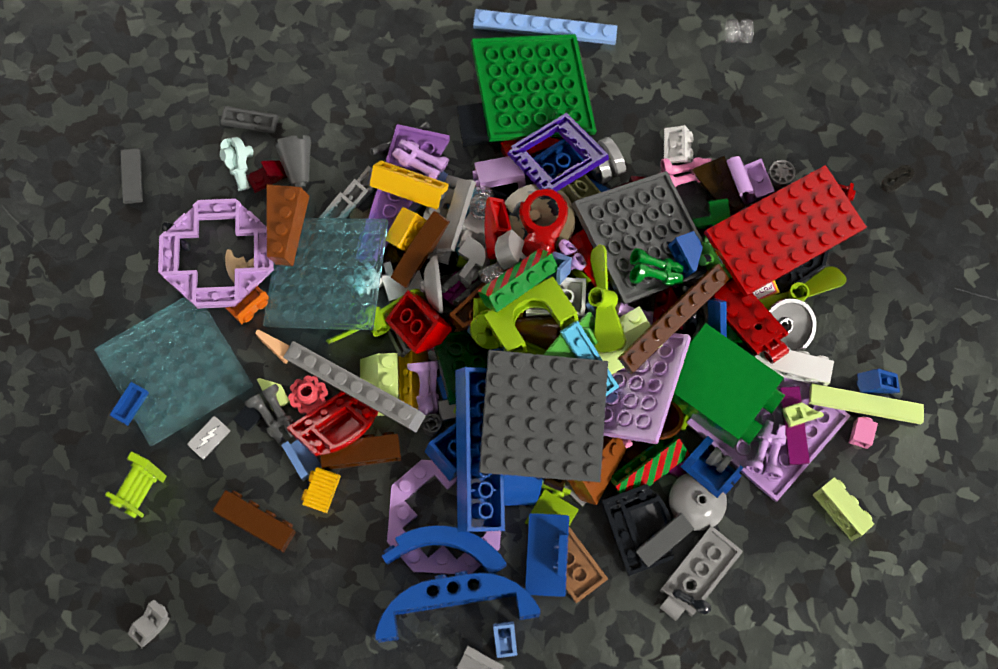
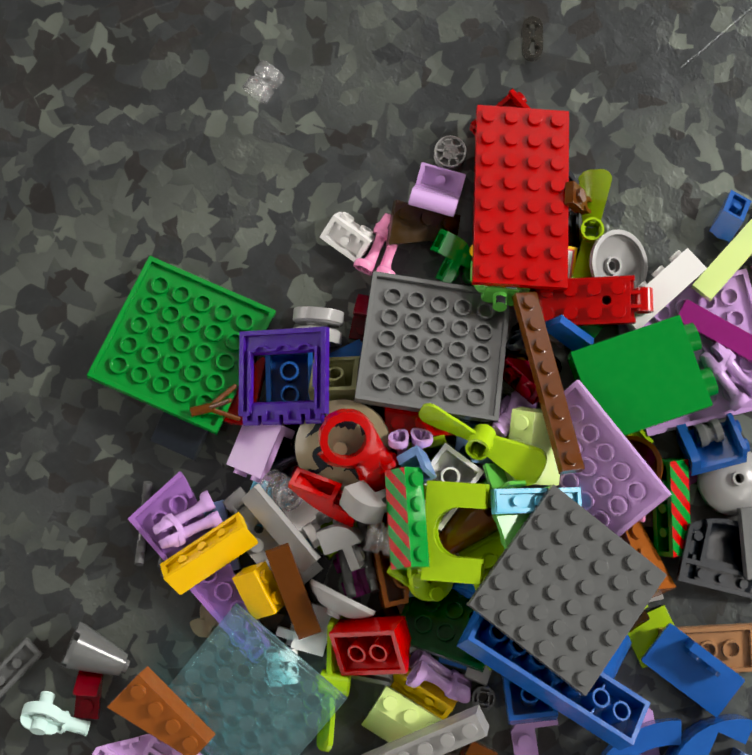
camera: 50 degrees left, 10 degrees up
light grey slope [317,166,375,233] -> none
light blue plate [473,9,617,45] -> none
green piece [630,248,683,286] -> none
blue slope [668,231,703,278] -> none
yellowish green tile [782,402,824,428] -> none
none -> reddish brown plant [190,384,241,421]
none -> reddish brown plate [565,181,592,215]

